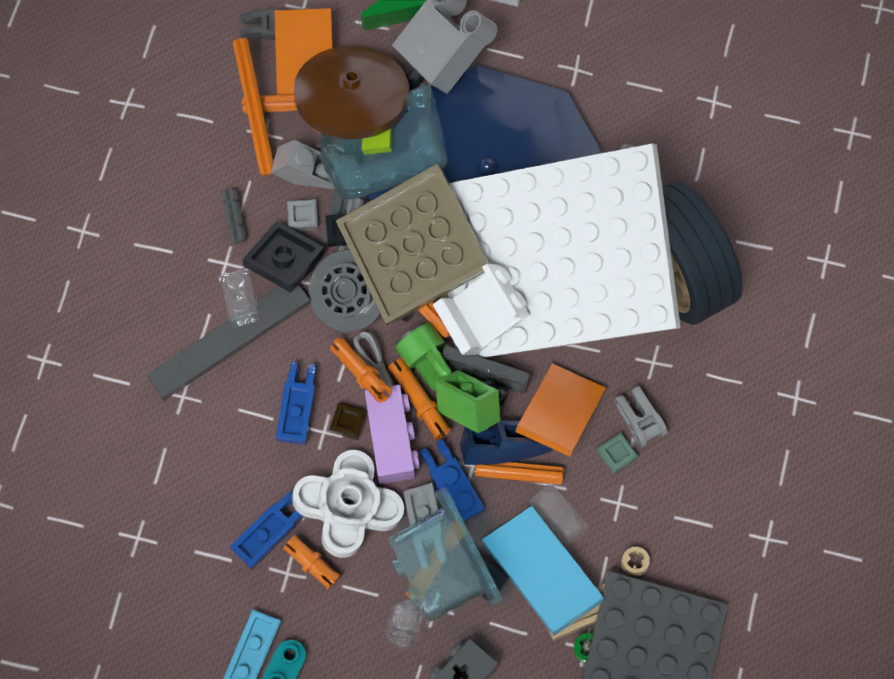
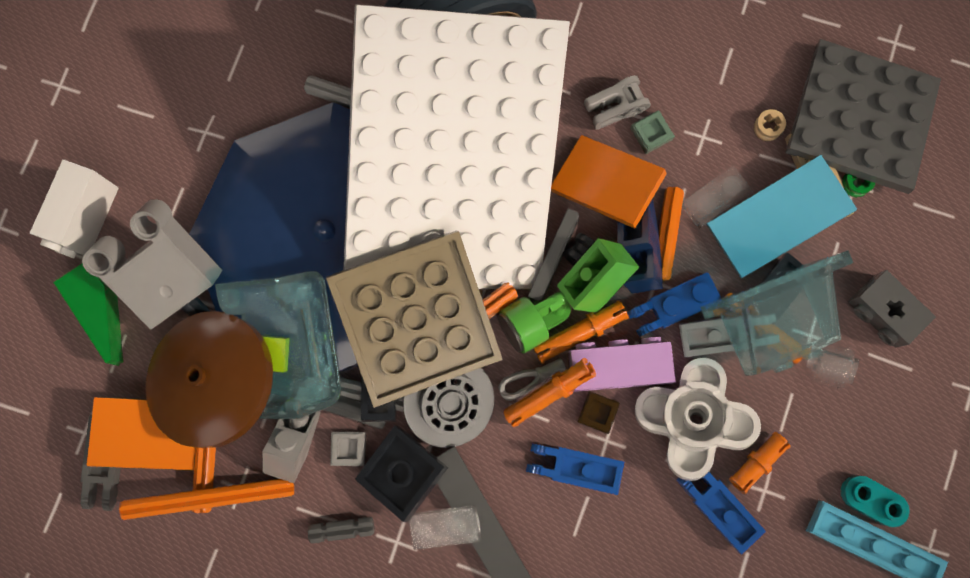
camera: 85 degrees left, 10 degrees up
white panel [433,264,530,355] -> none

